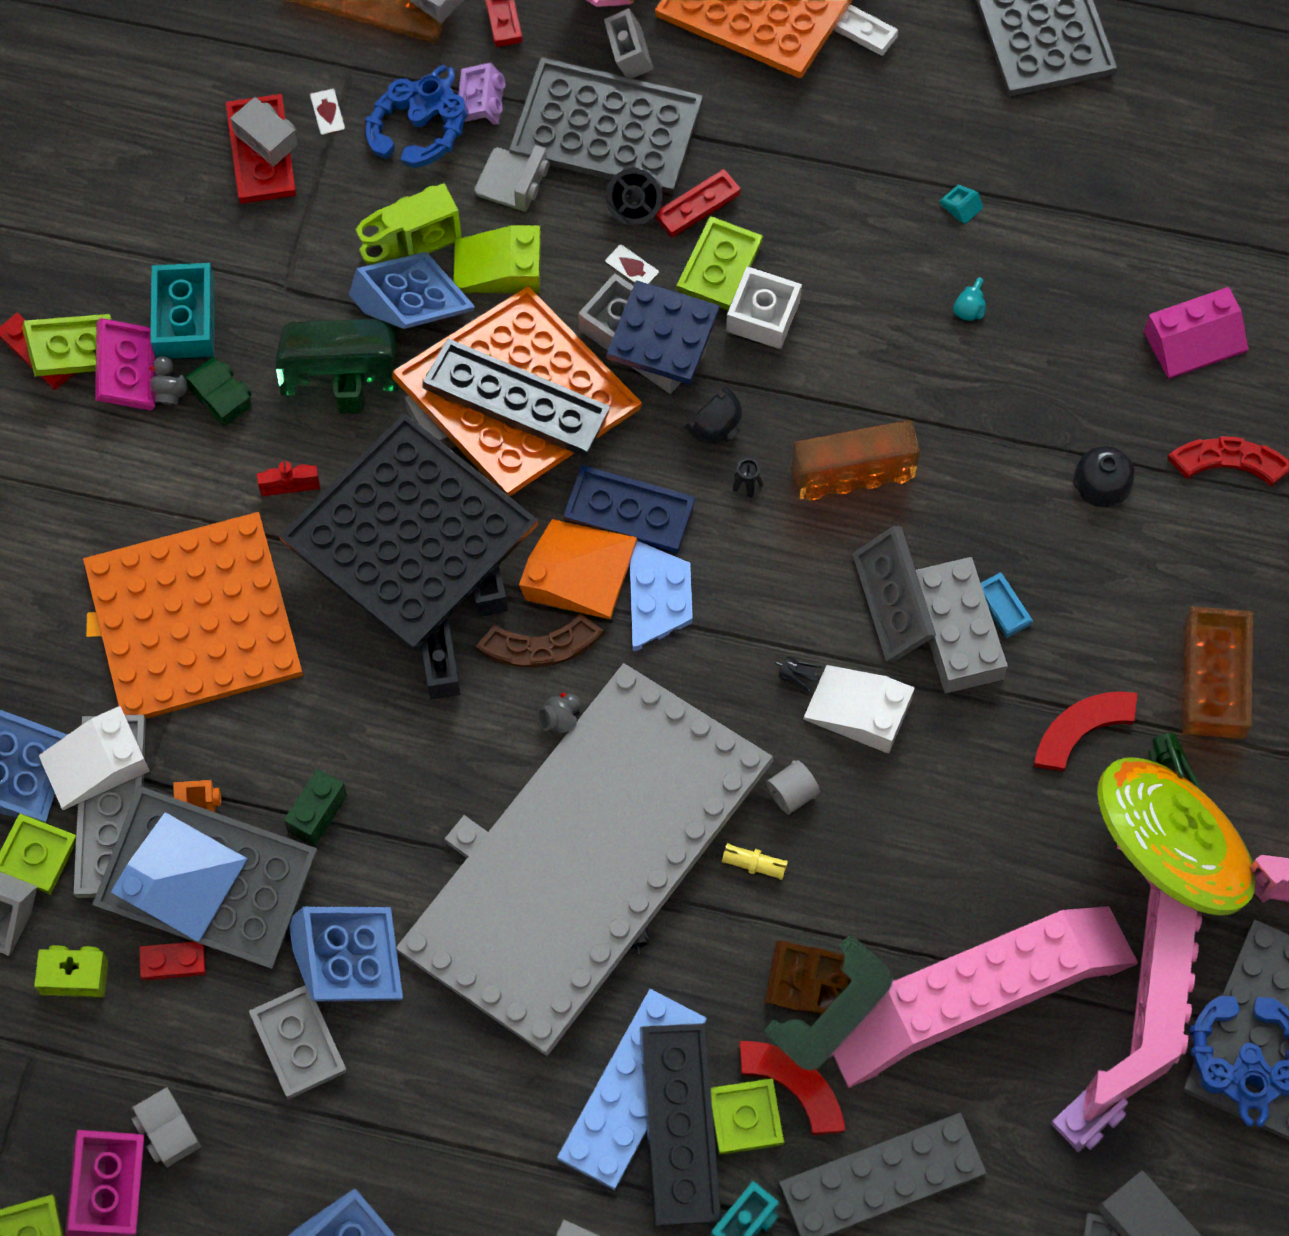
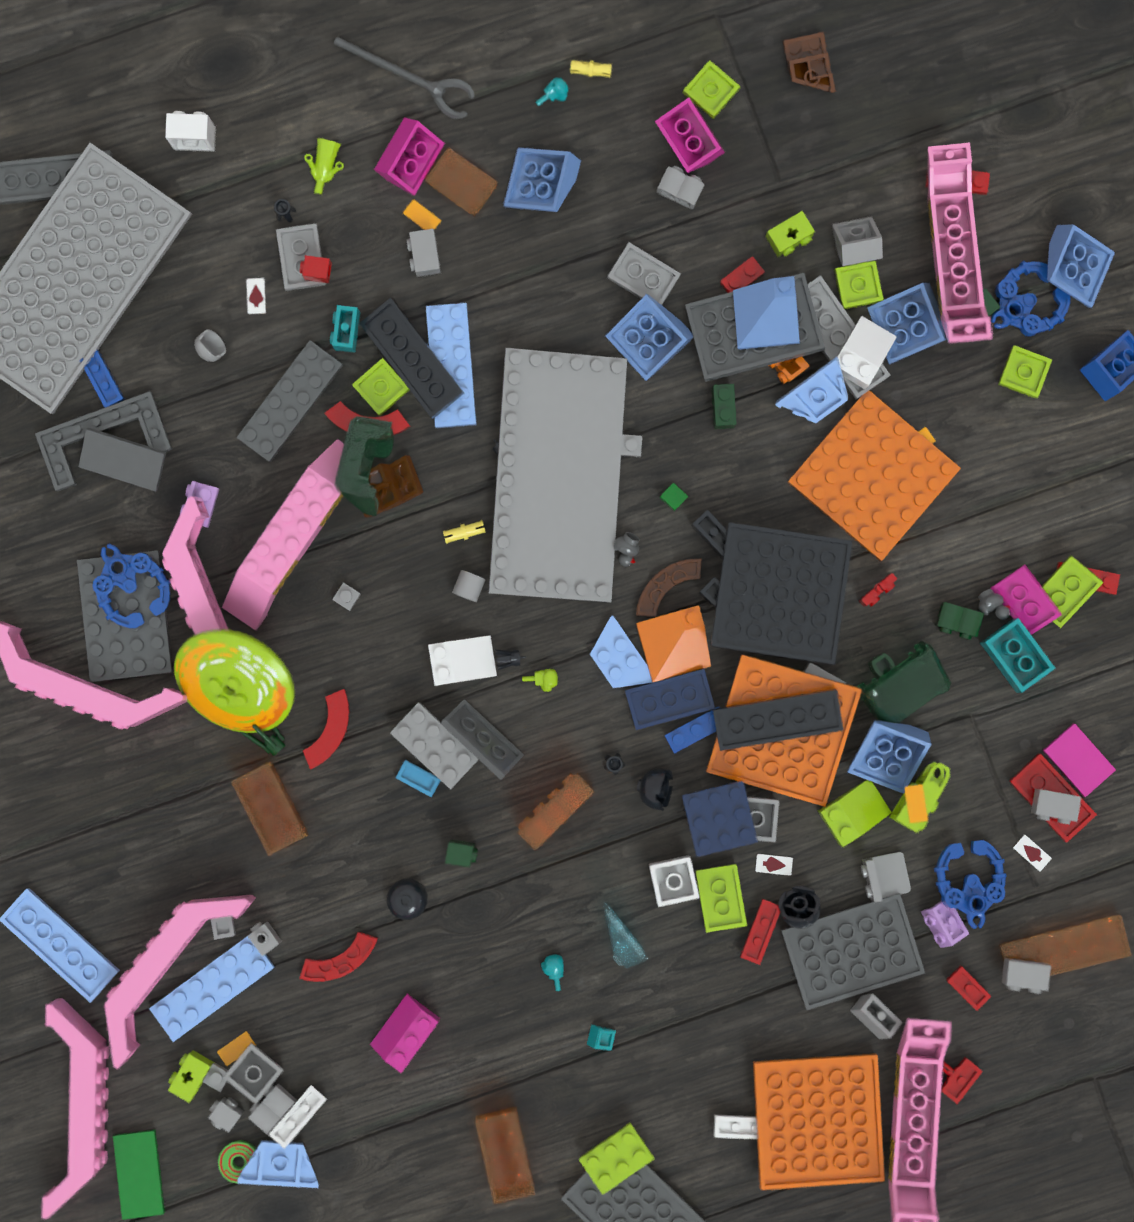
camera: 150 degrees right, 20 degrees up
none -> light grey plate [332,583,361,611]
none -> dark green brick [445,839,478,867]
none -> clear orange brick [475,1106,535,1204]
none -> lime piece [522,669,558,692]
none -> lime plate [579,1122,654,1195]
none -> clear light blue slope [603,902,647,969]
none -> green slope [660,483,688,512]
none -> blue plate [664,706,720,753]
none -> light blue wing [775,357,848,423]
none -> light orange sticker [905,784,928,823]
none -> dark pink tile [1043,723,1116,797]

